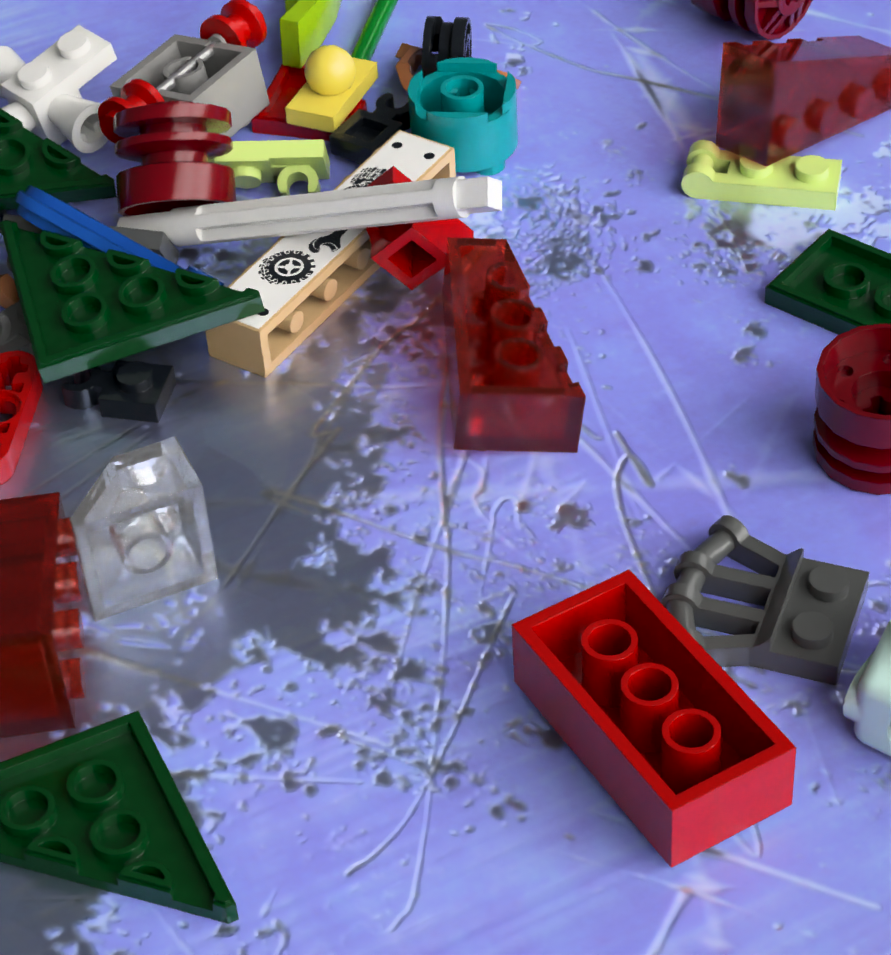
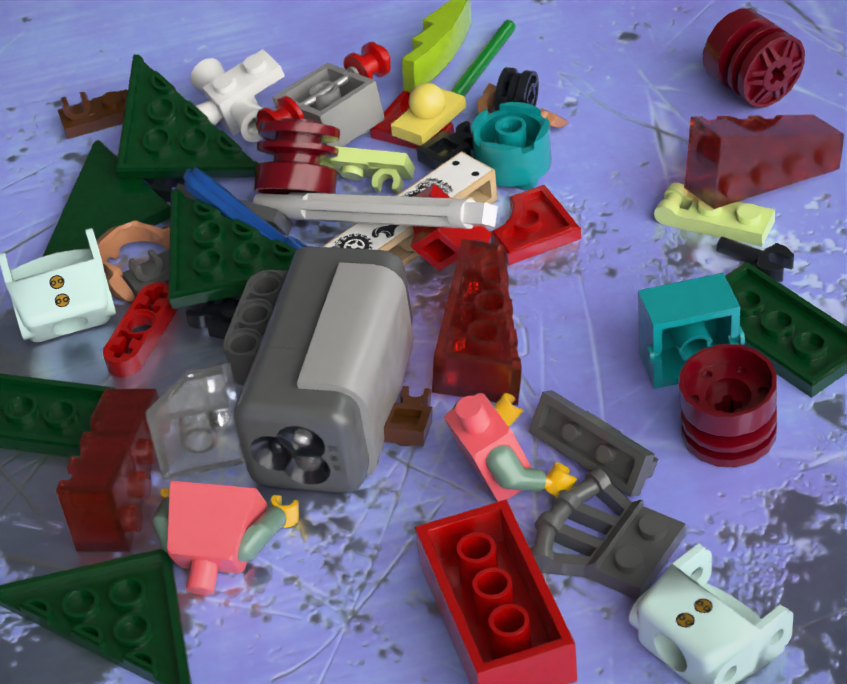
camera: 15 degrees right, 0 degrees up
none -> coral torso [152,481,299,596]
none -> piece [223,246,414,493]
none -> reddish brown plate [384,386,432,447]
none -> torso [444,393,577,502]
none -> red tile [491,184,581,265]
none -> dark grey plate [529,390,658,497]
none -> teal brick [638,273,745,389]
none -> black bar [716,236,794,282]

